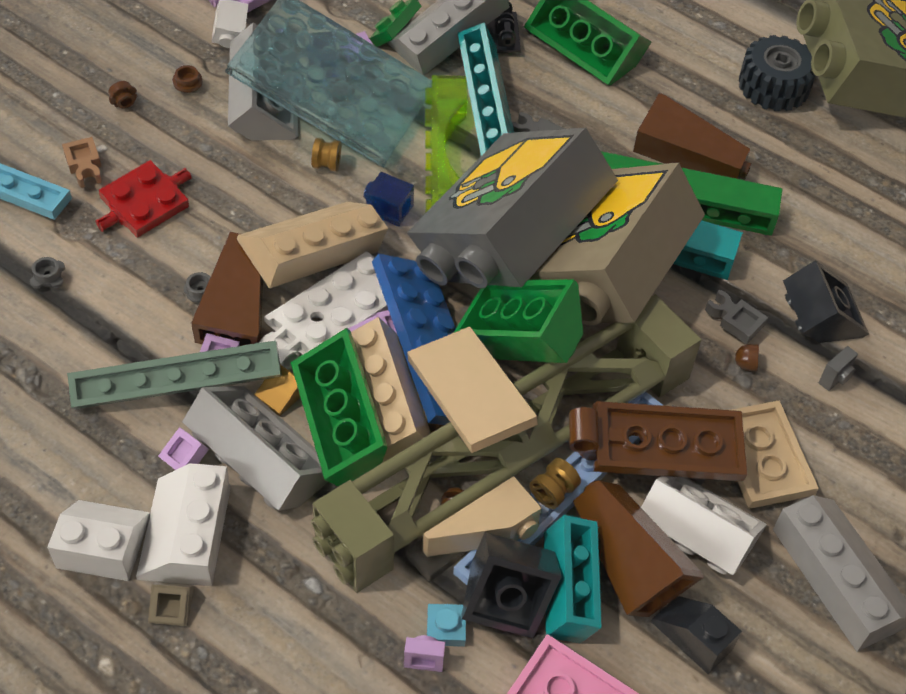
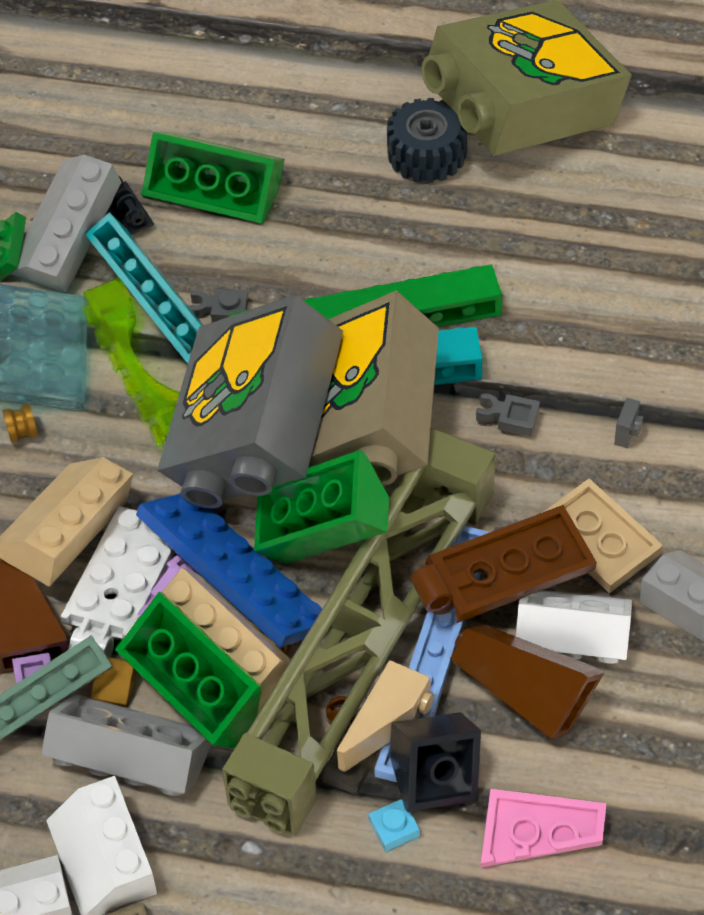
camera: 20 degrees left, 0 degrees up
lavender plate [158,427,209,470] -> none
clear blue brick [363,172,414,226] -> none
lavender plate [404,635,445,672] -> none
tan tile [407,327,538,453] -> none
pearl gold wheel [529,458,581,509] -> none
teal brick [544,515,602,644] -> none
reddish brown slope [633,93,752,180] -> none
black slope [651,596,742,674] -> none
reddish brown hinge [735,344,759,371] -> none
black slope [783,260,869,343] -> none

